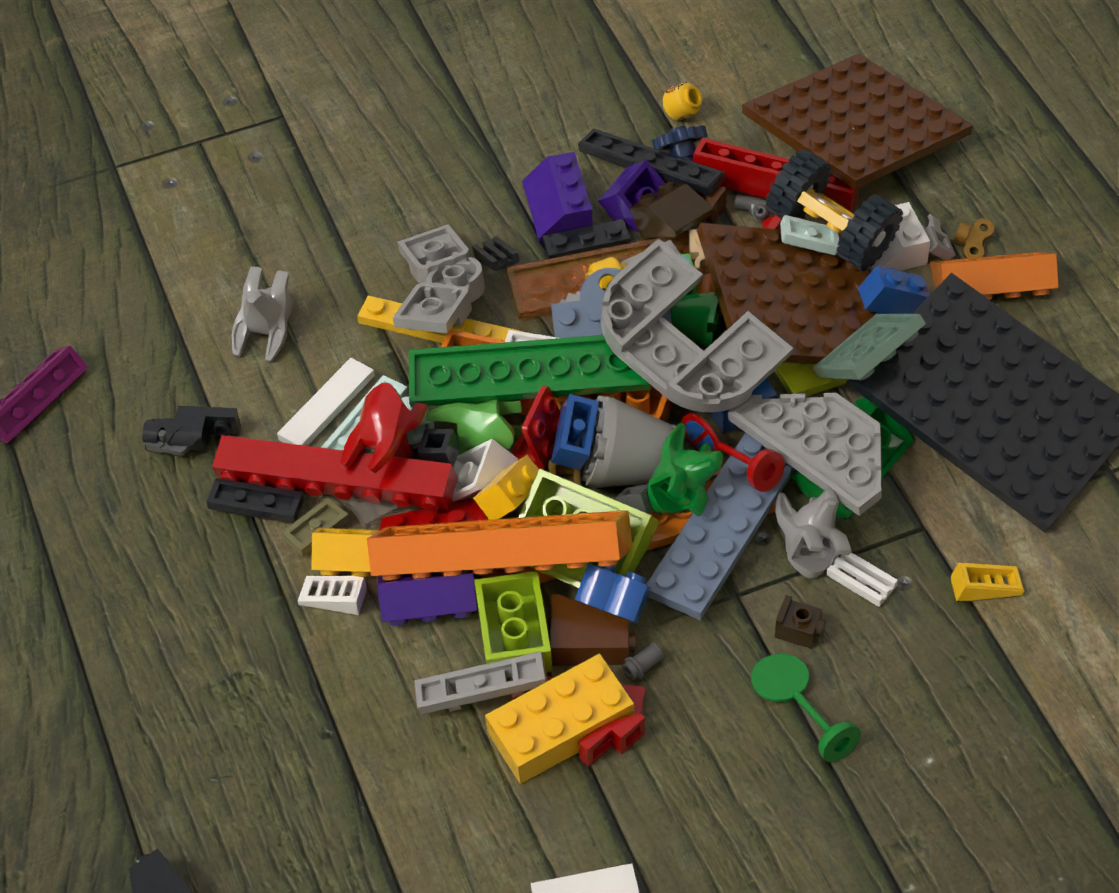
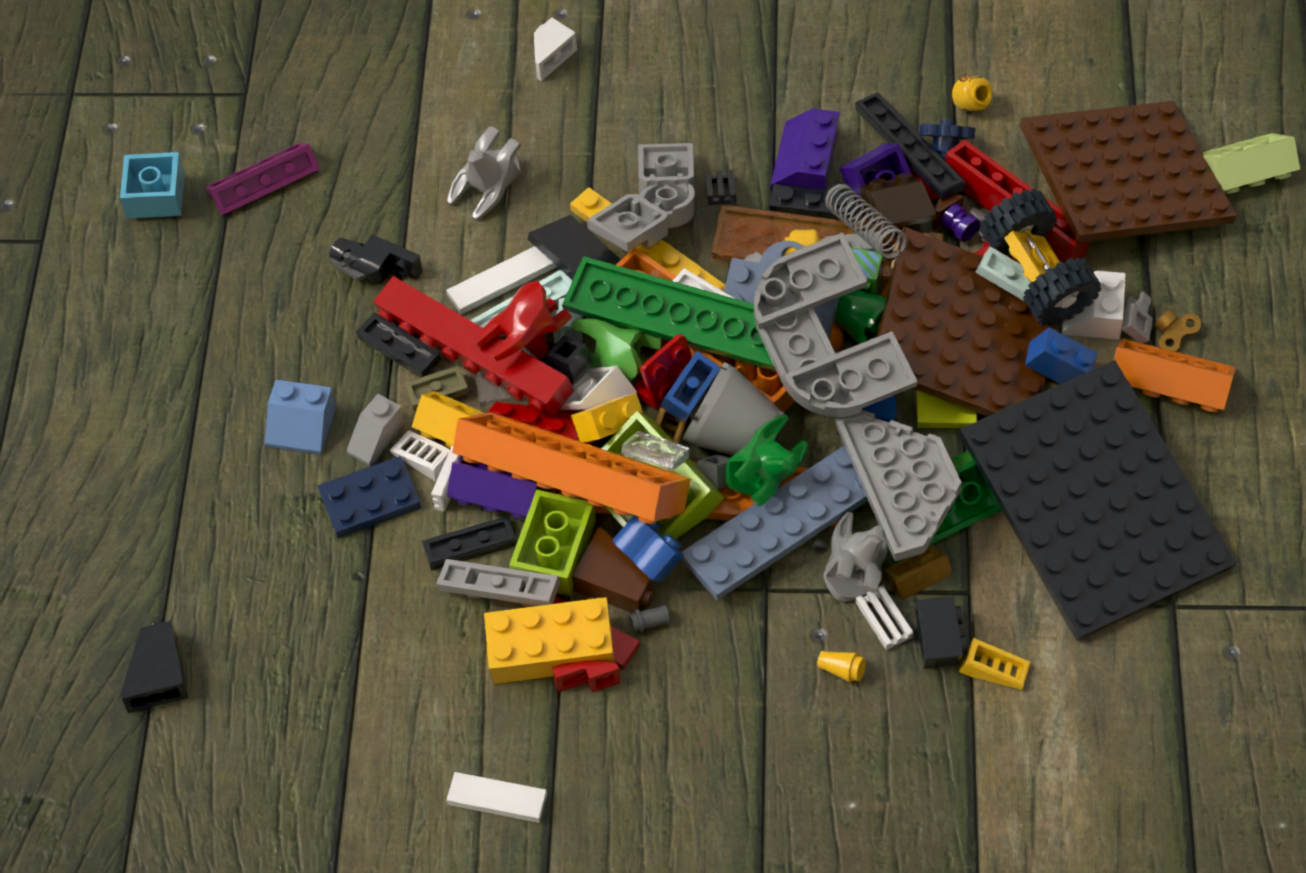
camera: 25 degrees right, 5 degrees up
red piece [682,413,785,492] -> none
green piece [751,654,861,763] -> none
dark brown brick [775,595,826,649] -> none
sand green plate [813,314,926,381] -> none
none -> medium blue slope [265,379,337,455]
none -> dark blue plate [318,456,421,538]
none -> light grey slope [346,394,405,467]
none -> black tile [422,516,517,570]
none -> white tile [431,446,462,512]
none -> black tile [528,215,621,280]
none -> white slope [534,18,577,81]
none -> clear plate [622,431,689,472]
none -> yellow cone [817,650,866,683]
none -> light grey piece [825,184,907,259]
none -> pearl gold slope [882,544,952,600]
none -> black brick [915,596,967,669]
none -> dark purple wheel [941,204,980,242]
none -> yellowish green slope [1202,133,1300,194]

